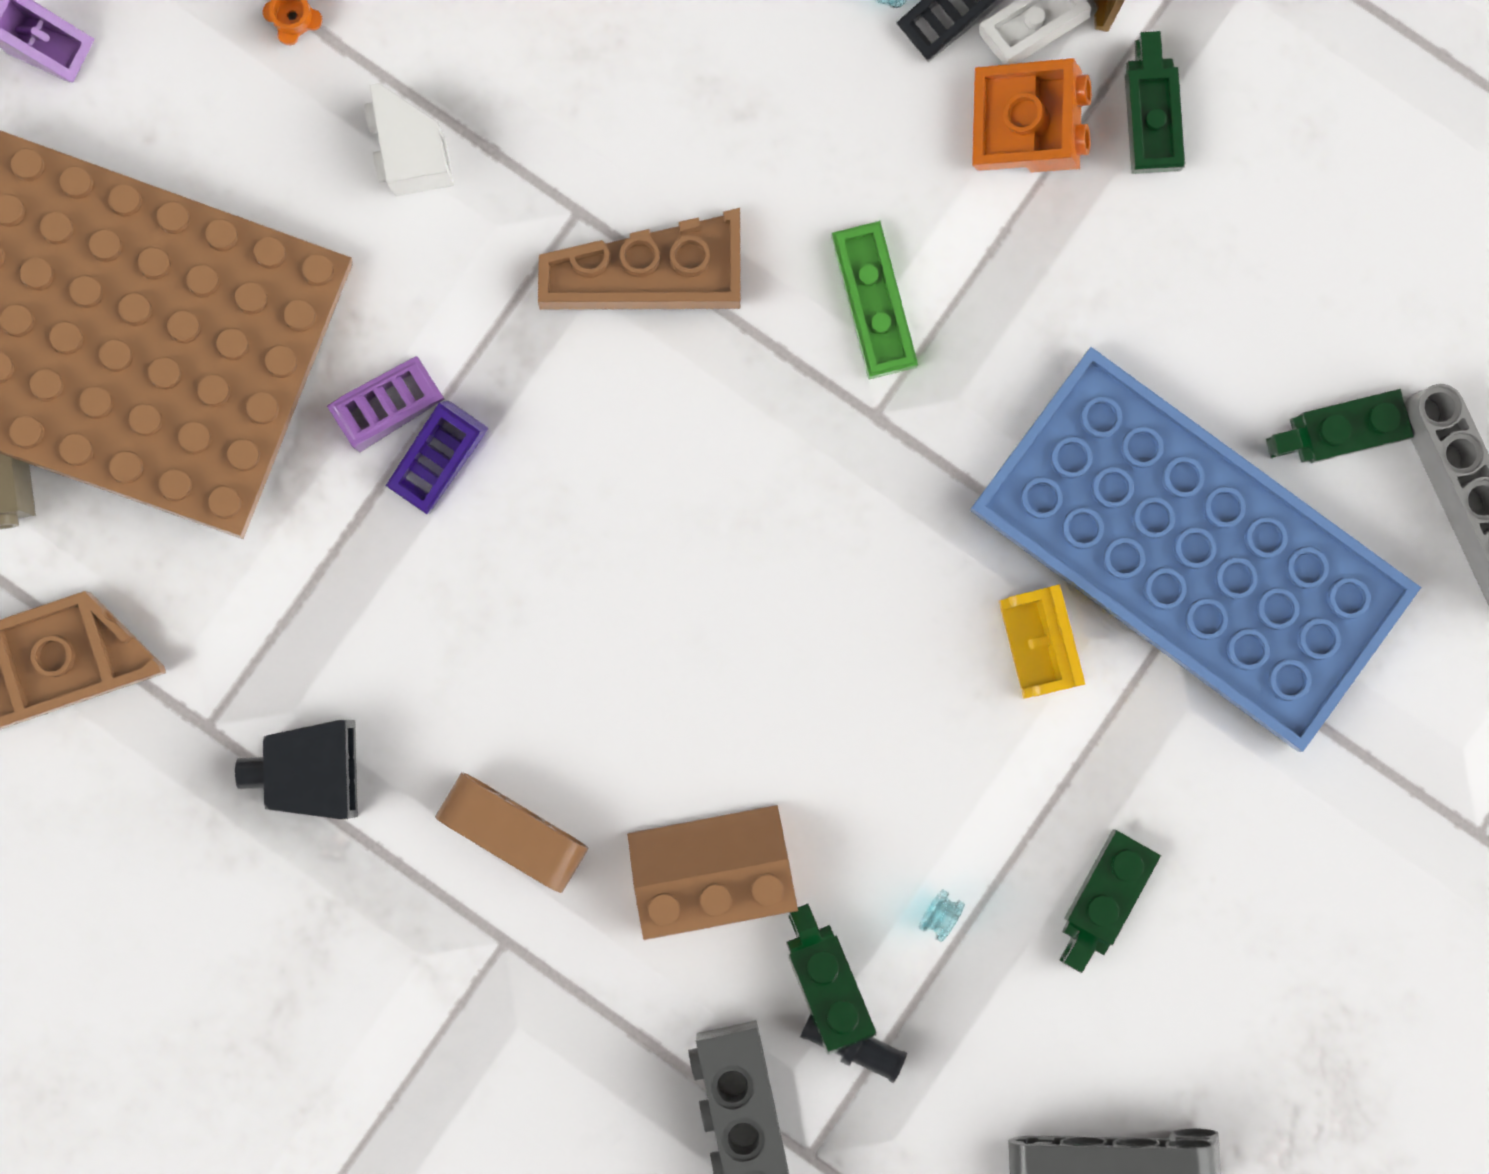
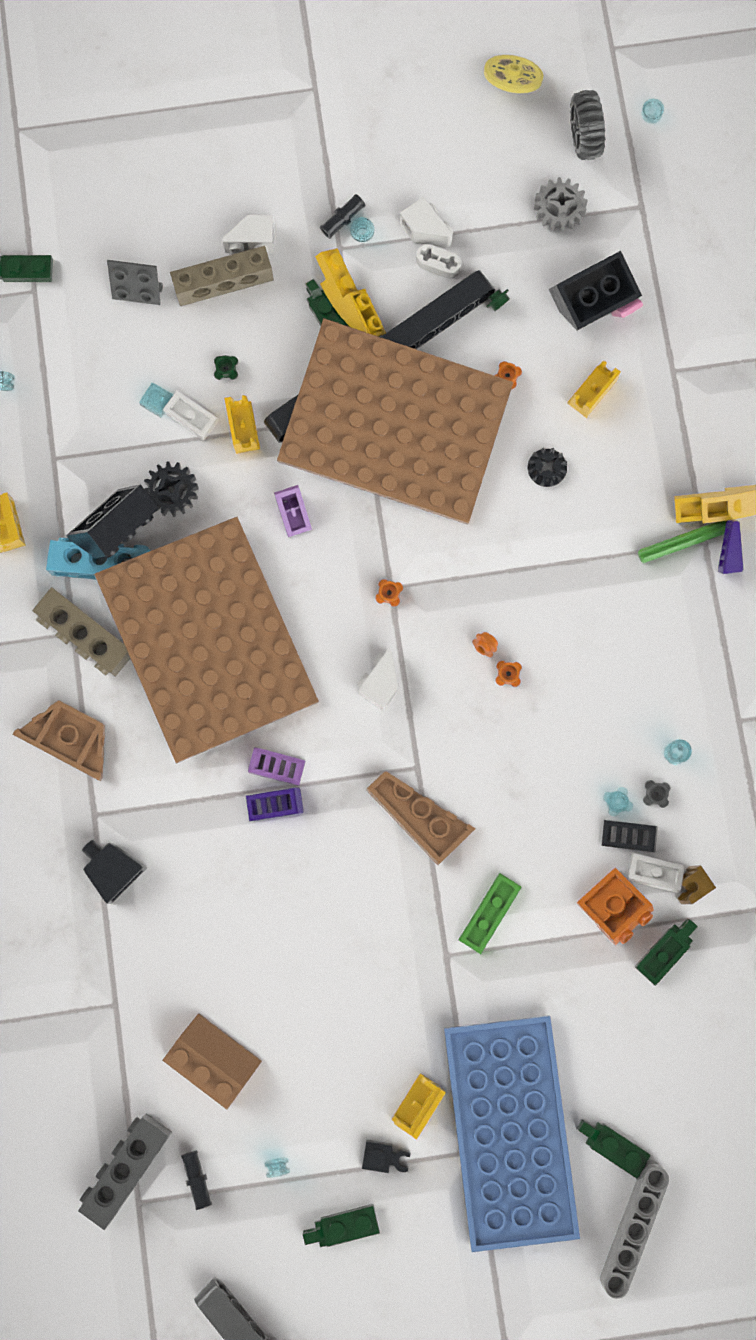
camera: 50 degrees right, 5 degrees down
medium nougat beam [435,772,589,893] -> none
dark green hinge [786,904,877,1055] -> none
none -> black plate [362,1140,411,1173]

